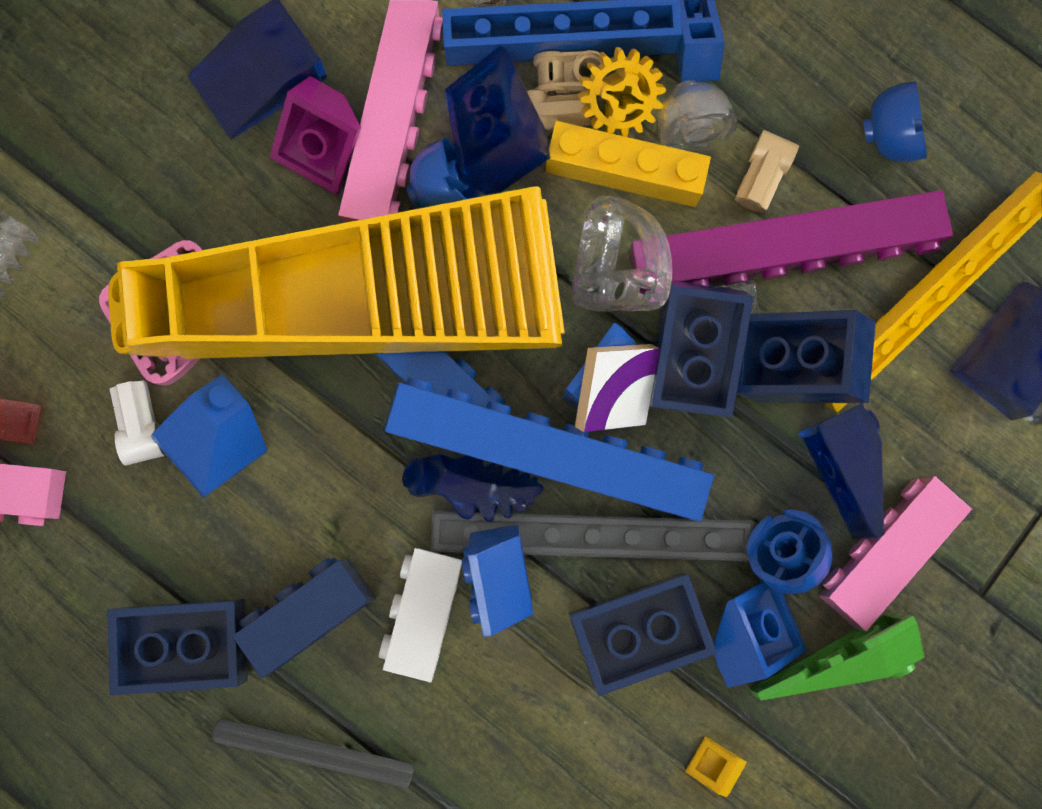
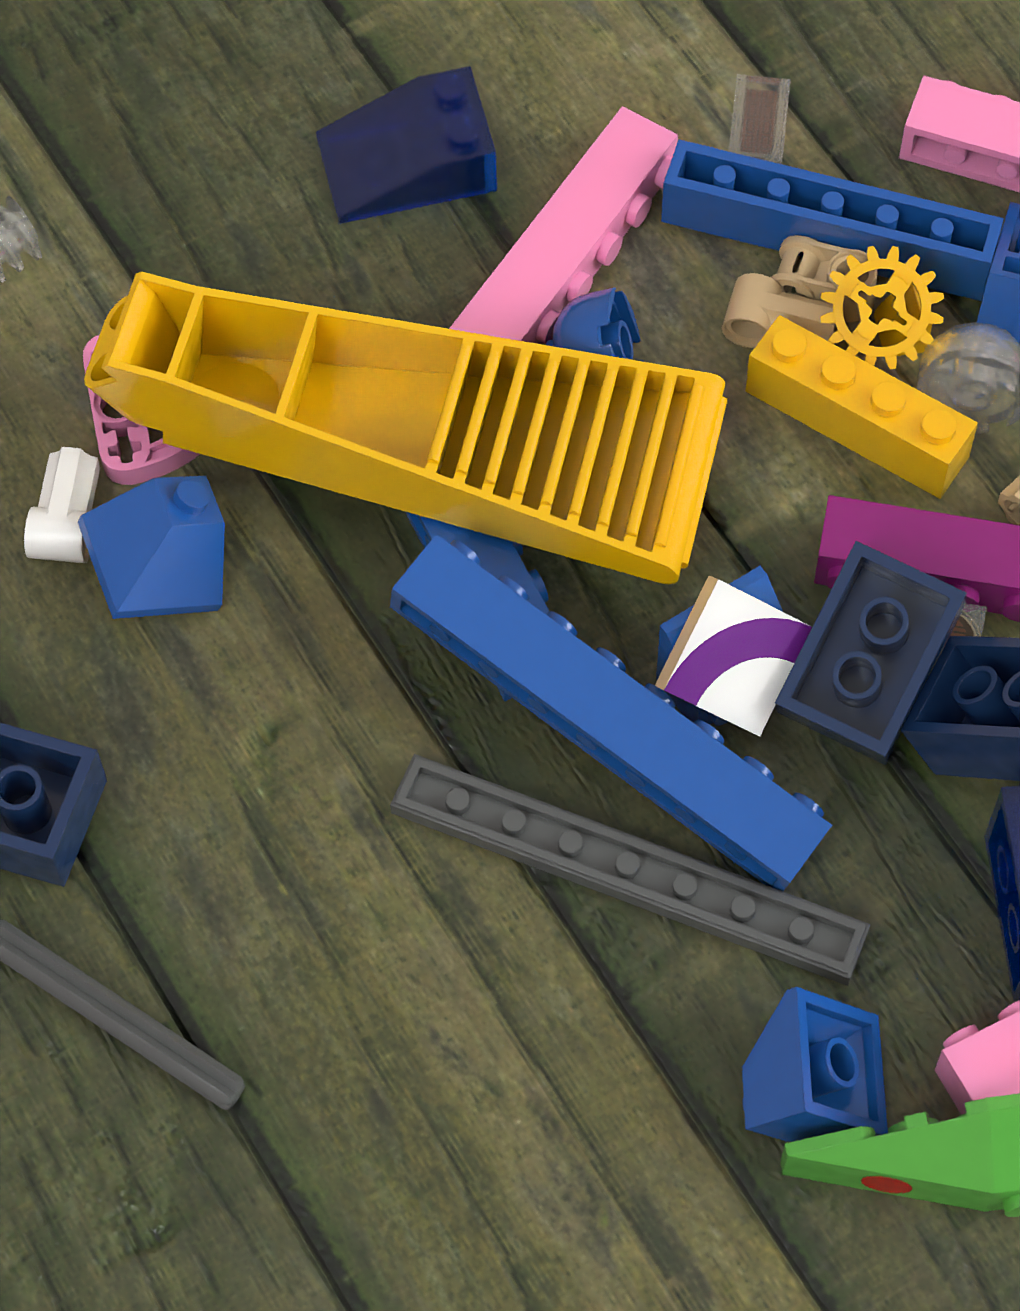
camera: 30 degrees right, 20 degrees down
dark blue brick [232,557,376,679] -> none
magenta slope [269,76,361,195] -> none
white brick [379,548,462,682] -> none
clear blue plant [402,454,544,521] -> none
clear blue slope [445,46,551,195] -> none
blue slope [462,525,533,637] -> none
dark blue brick [568,573,717,697] -> none
clear beam [571,196,672,312] -> none
yellow slope [685,736,747,797] -> none
blue cylinder [747,509,833,595] -> none

